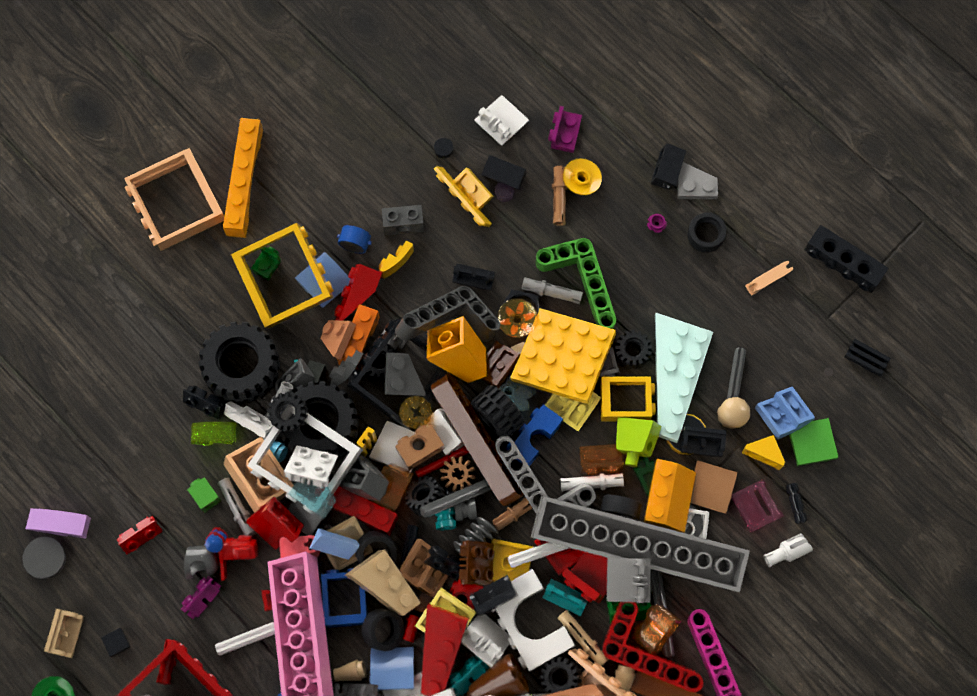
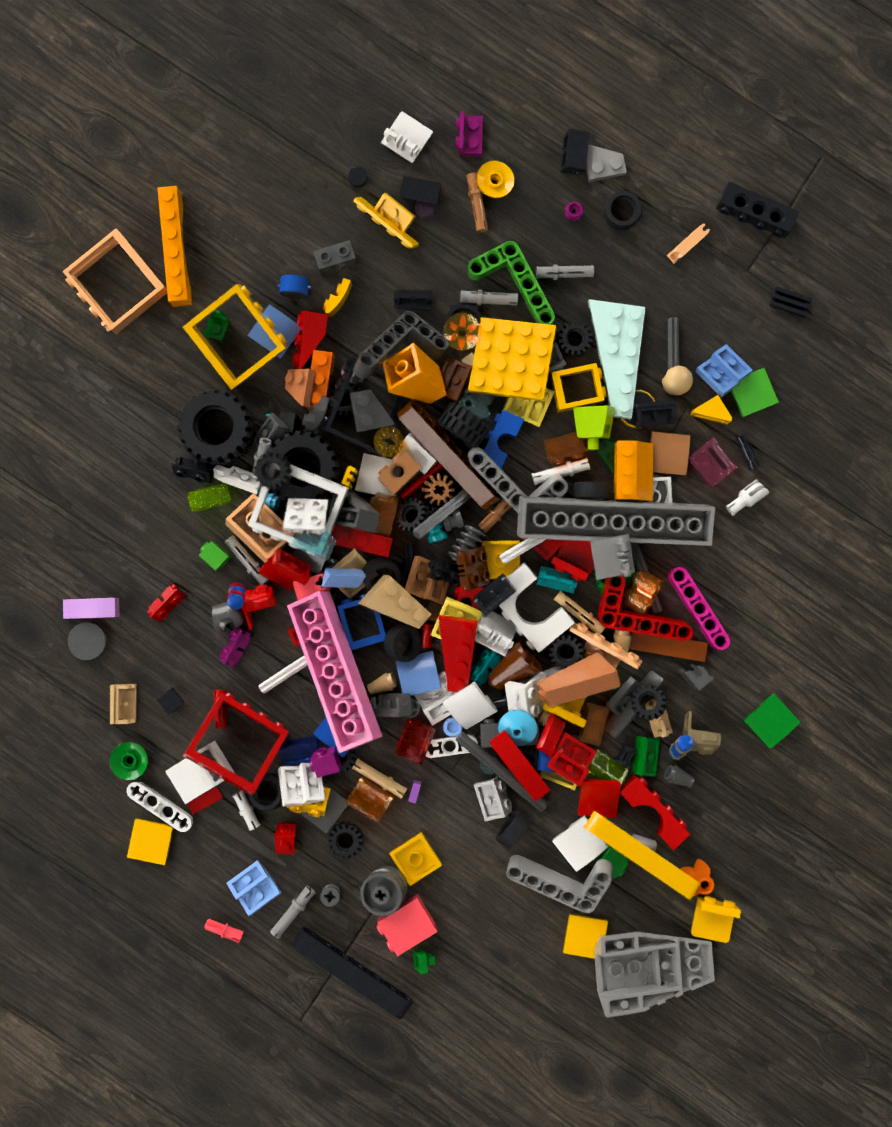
camera: 10 degrees left, 15 degrees up
none -> light grey pin [536,264,594,280]

